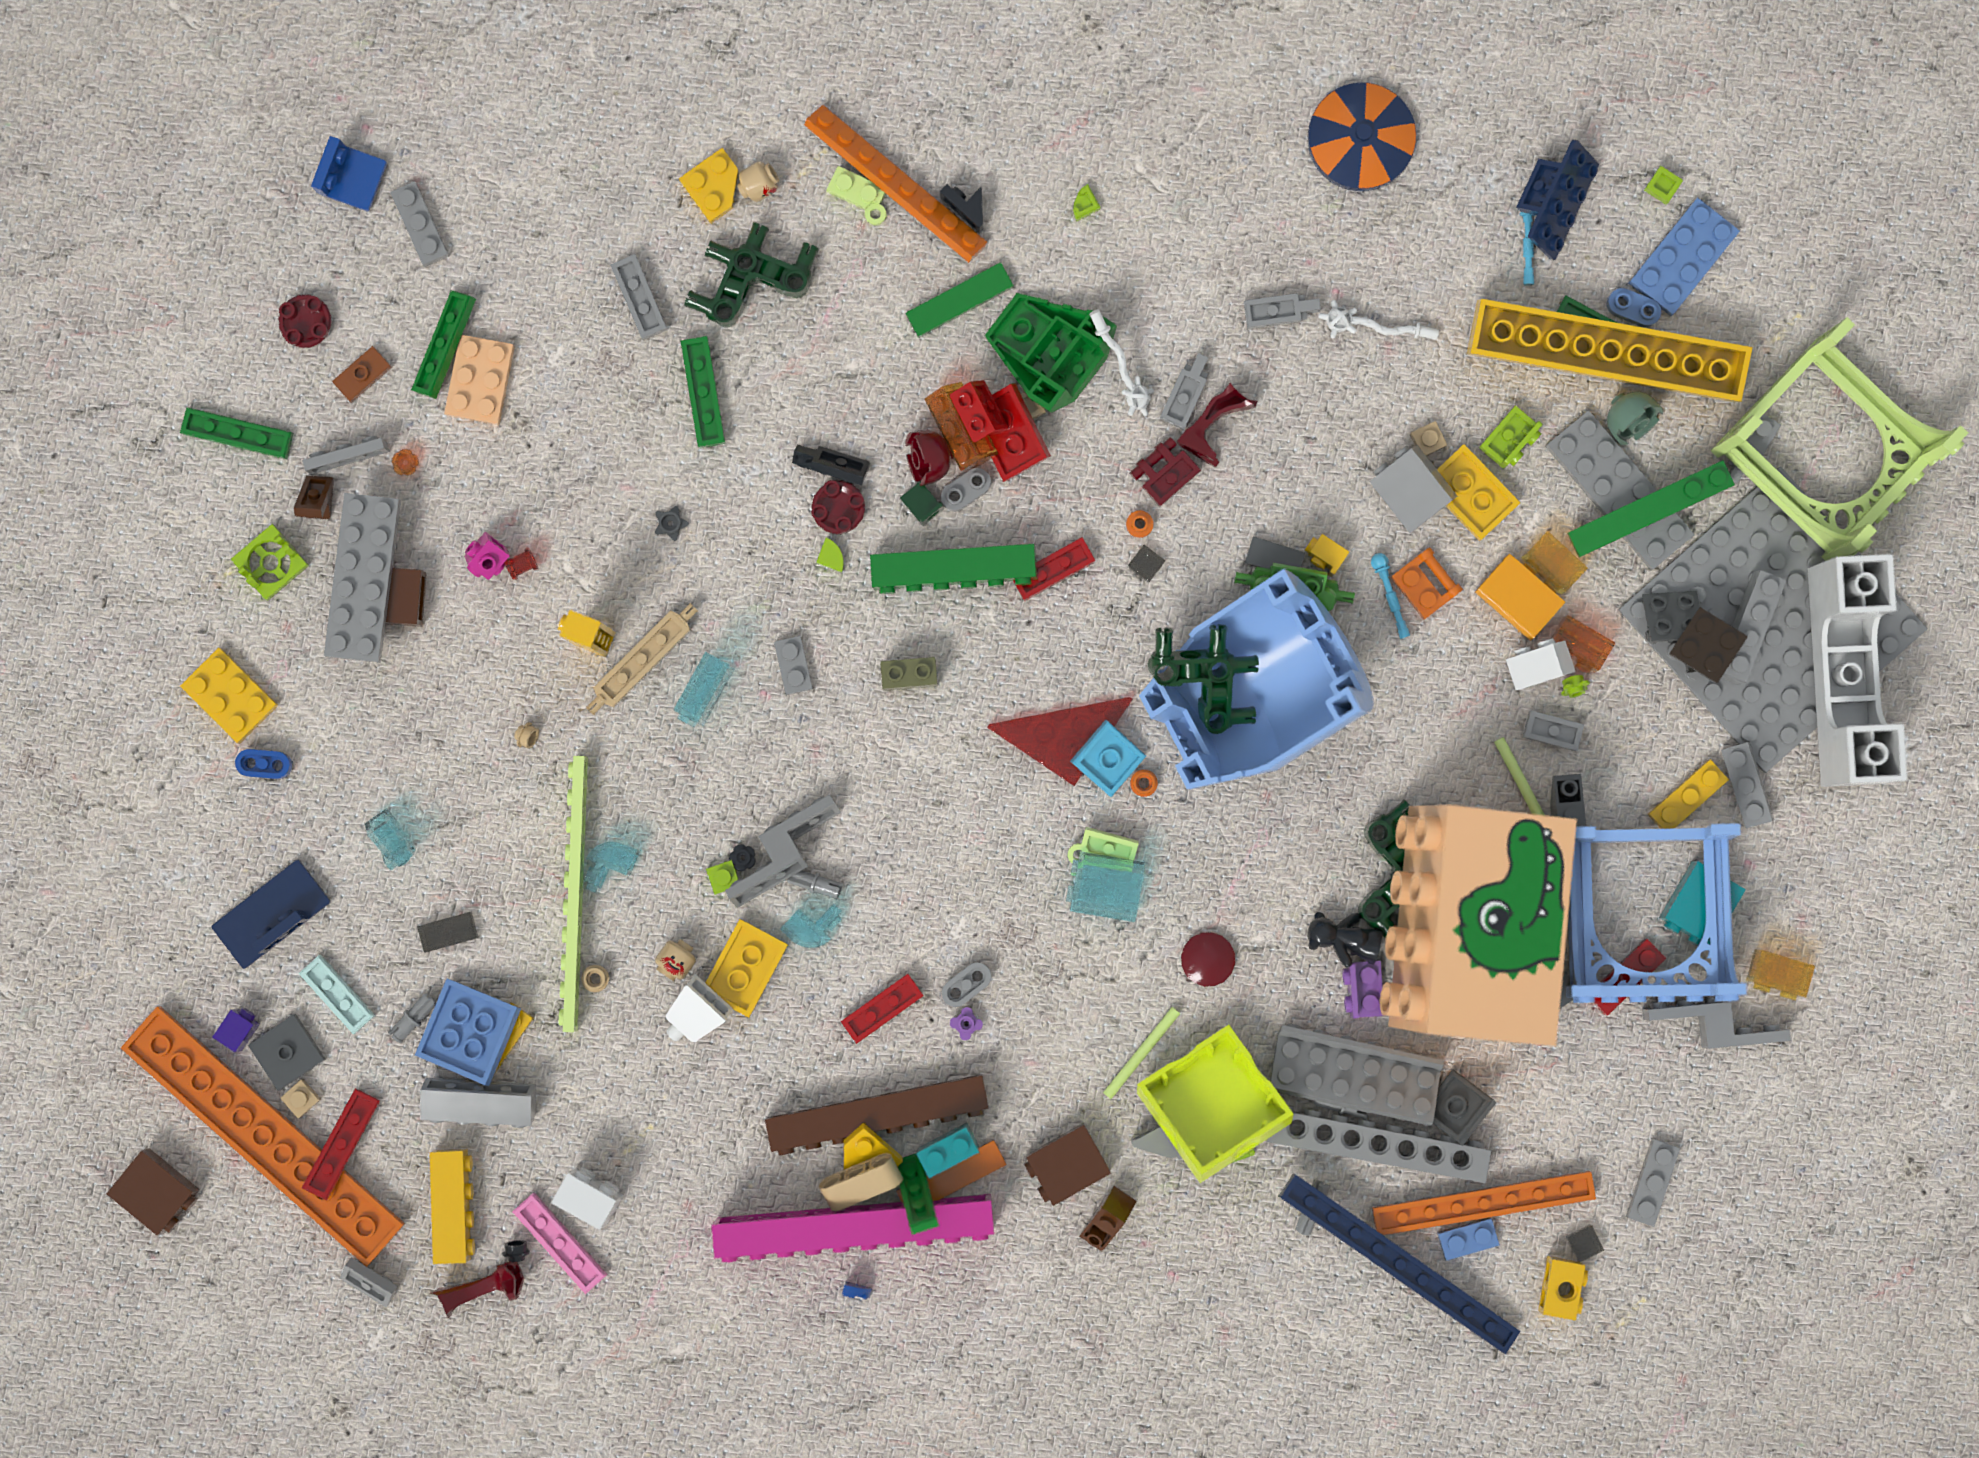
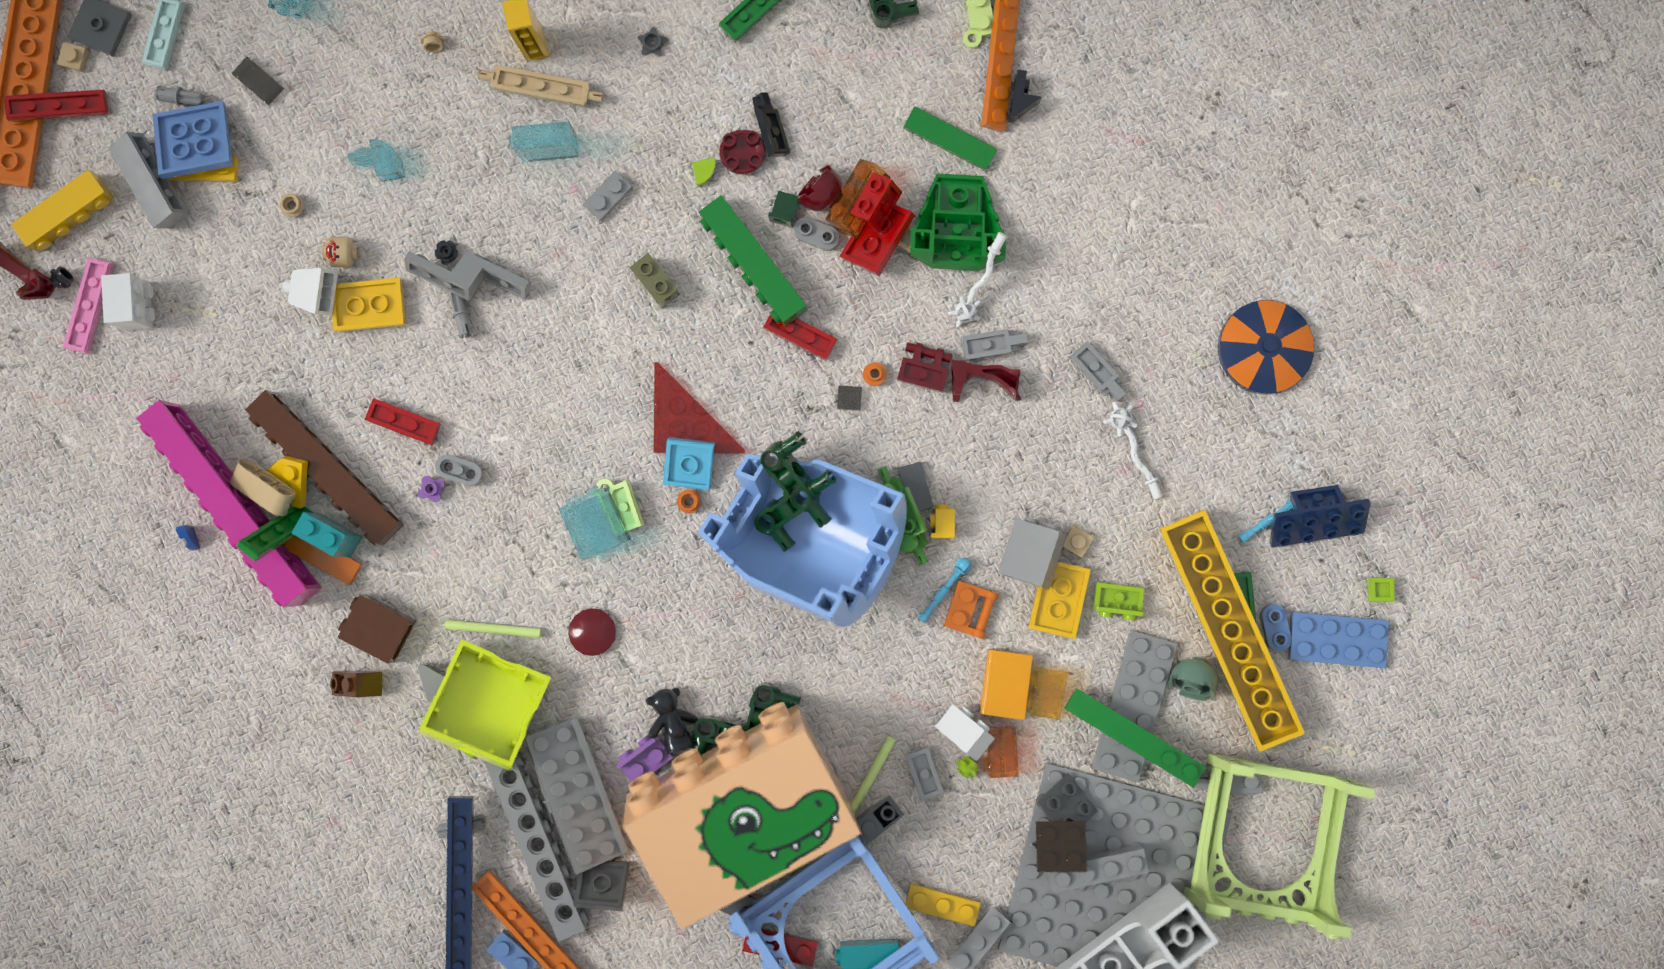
camera: 55 degrees right, 0 degrees up
yellowish green plate [559,756,588,1032] -> none
lime plate [706,860,739,895] -> none
clear light blue brick [780,904,843,948] -> none
lime tile [1073,184,1100,222] -> none

